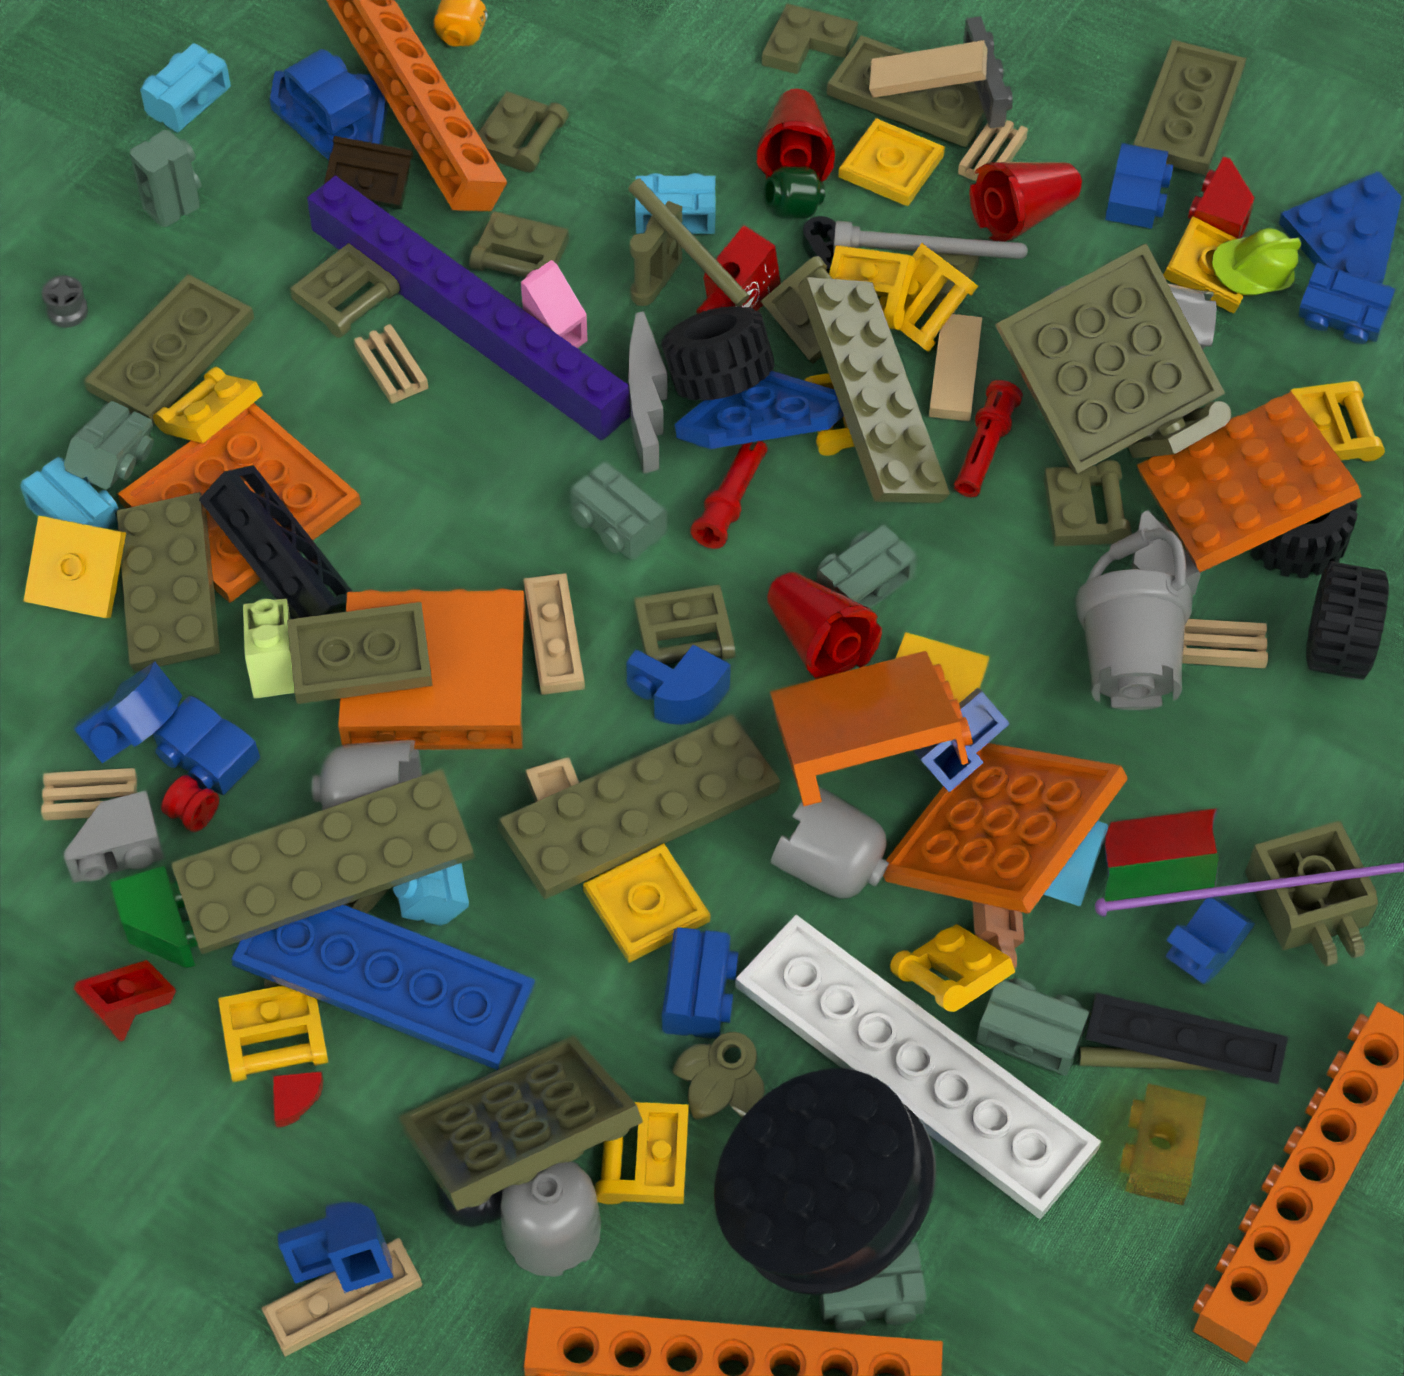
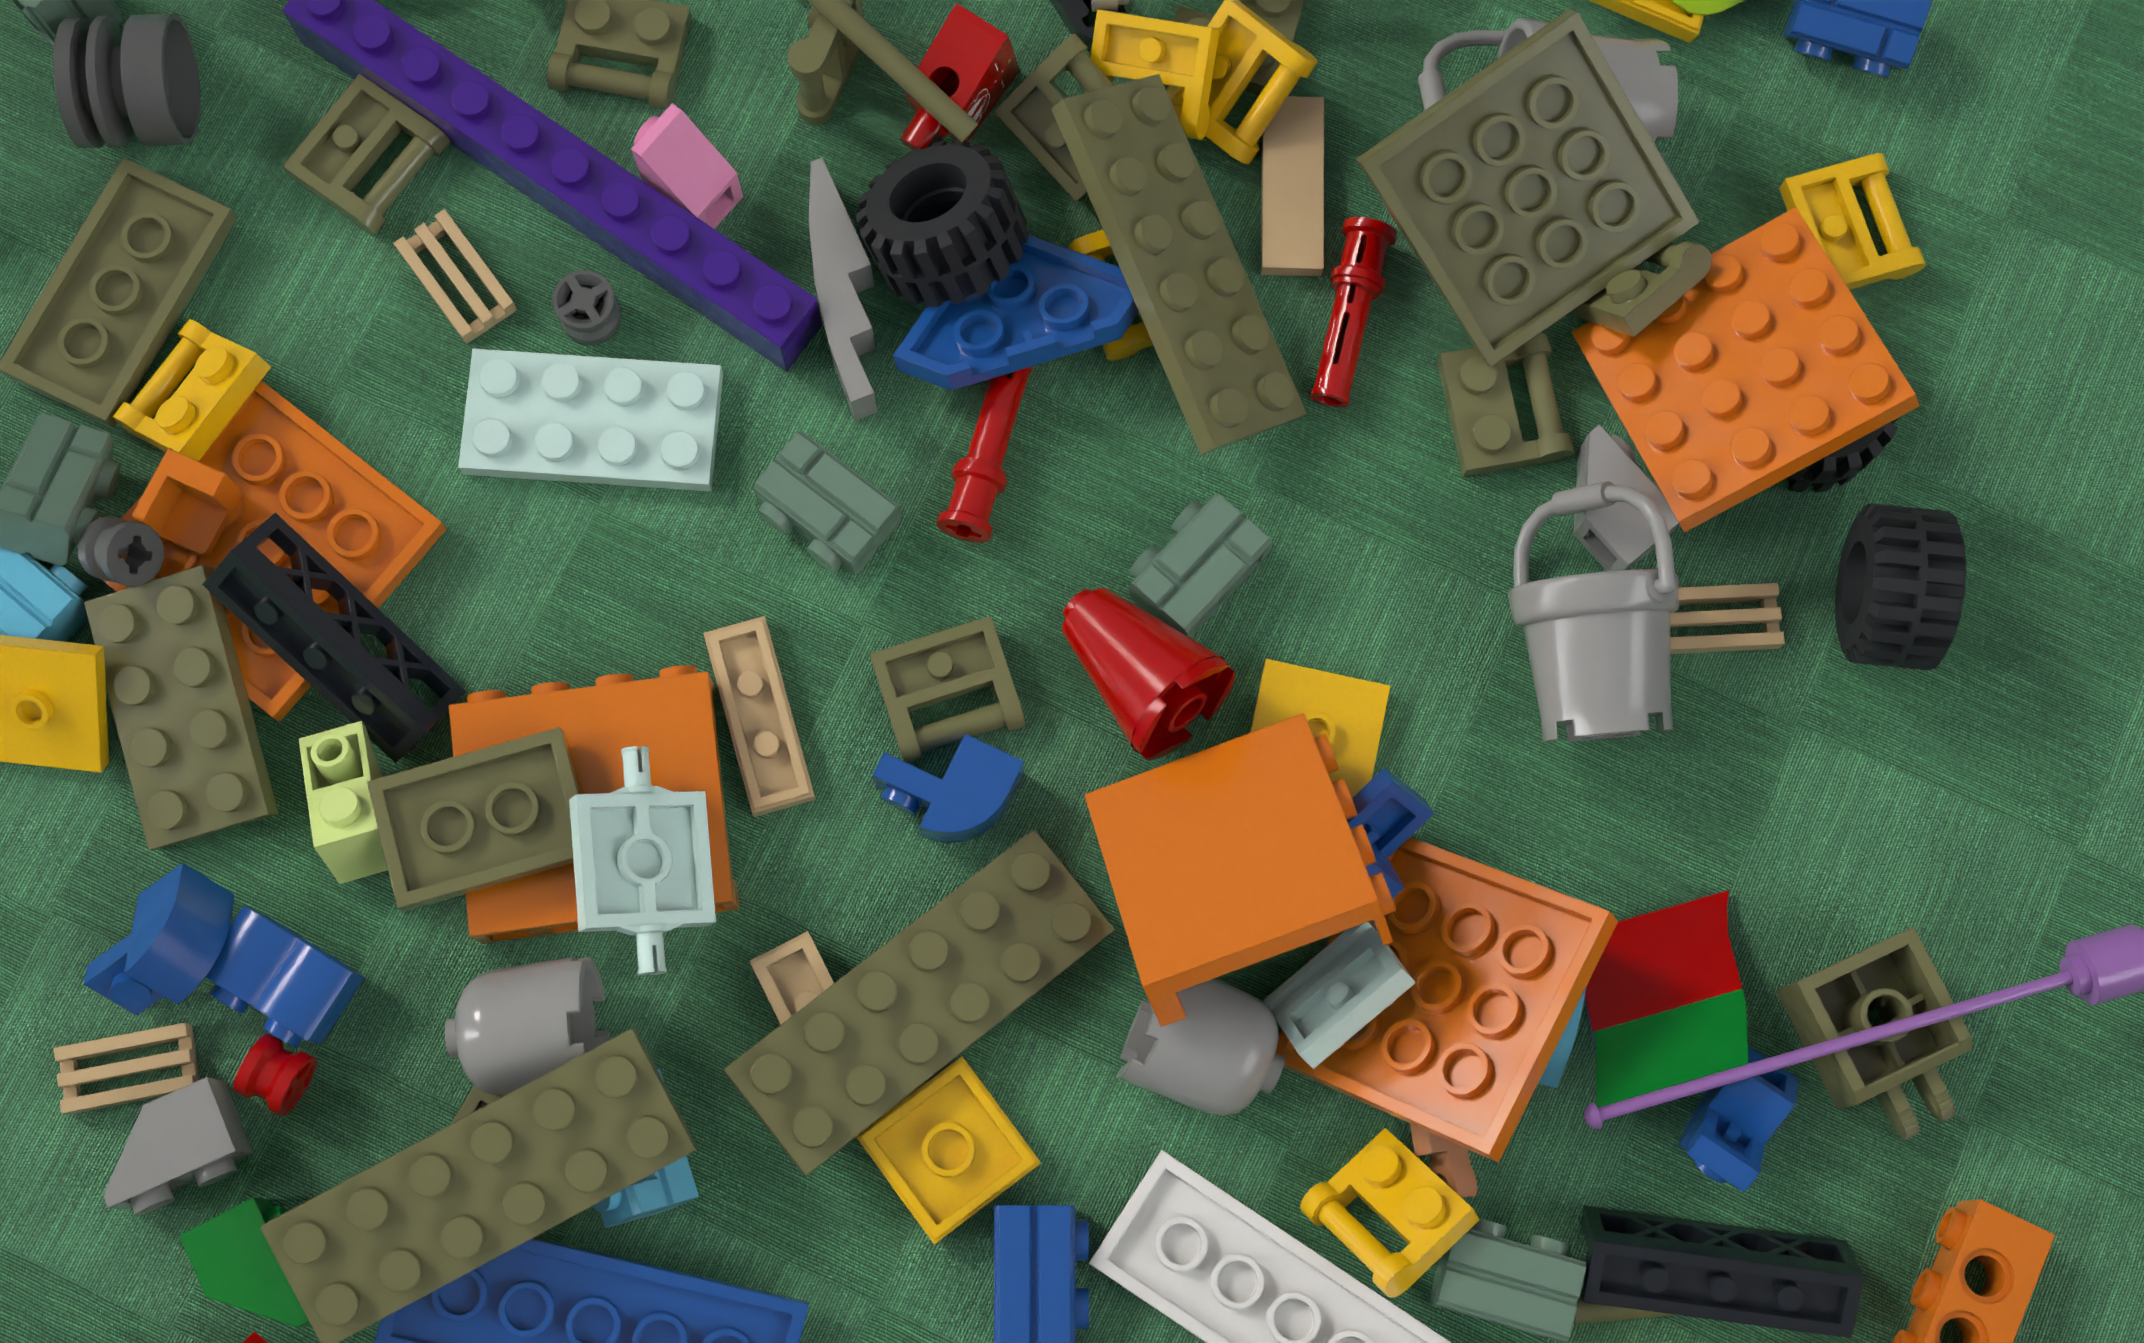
camera: 10 degrees left, 20 degrees up
none -> dark grey wheel [53,13,201,148]
none -> dark grey wheel [78,516,164,587]
none -> orange panel [132,448,244,557]
none -> light aqua plate [458,348,723,492]
none -> dark grey wheel [552,270,621,345]
none -> light aqua plate [569,746,716,976]
none -> light aqua plate [1263,922,1416,1069]

